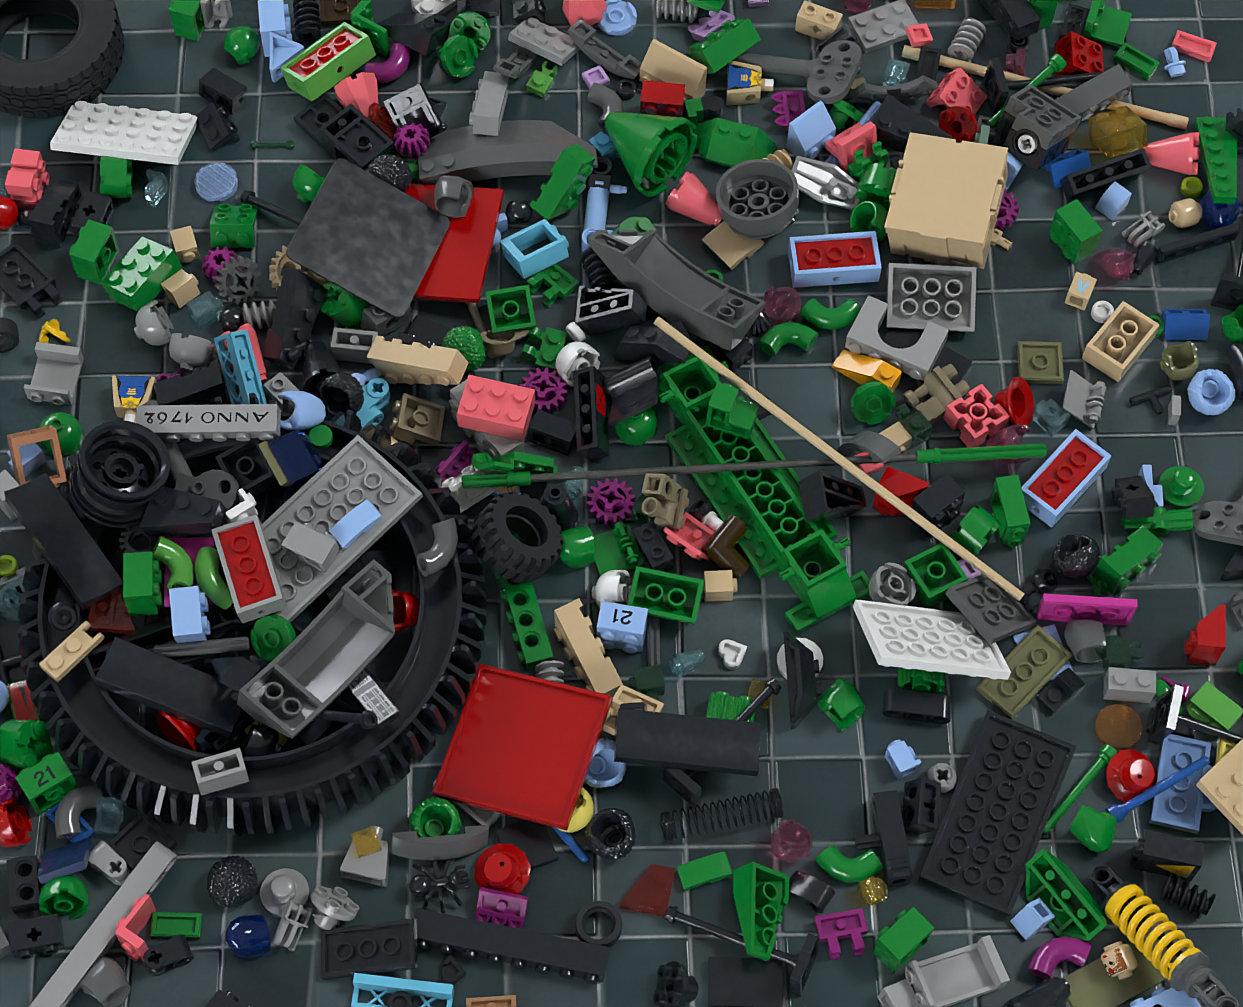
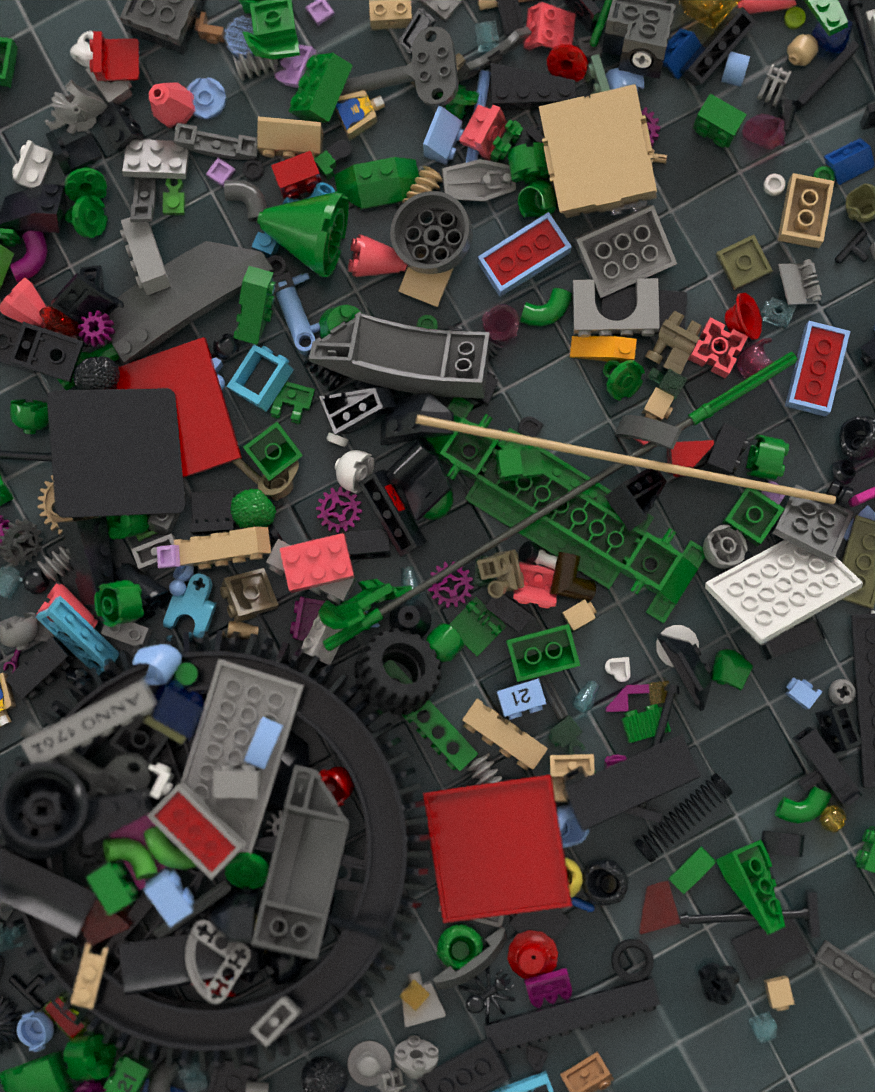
camera: 20 degrees left, 20 degrees up
black hair [319,372,364,418] -> none
tile [347,669,401,729] -> none
dark grey cylinder [417,518,458,576] -> none
dark grey piece [434,176,473,218] -> none
green plate [522,327,568,373] -> none
white cylinder [592,570,632,608] -> none
green cylinder [757,322,818,356] -> none
magenta plate [771,90,805,131] -> none
clear pink cap [771,819,813,863] -> none
magenta plate [814,908,868,960] -> none
green window [989,475,1031,547] -> none
tan brick [1064,272,1097,311] -> none
none -> green brick [94,580,144,627]
none -> lavender tile [157,545,180,569]
none -> light grey beam [185,920,251,1004]
none -> magenta slope [605,684,649,712]

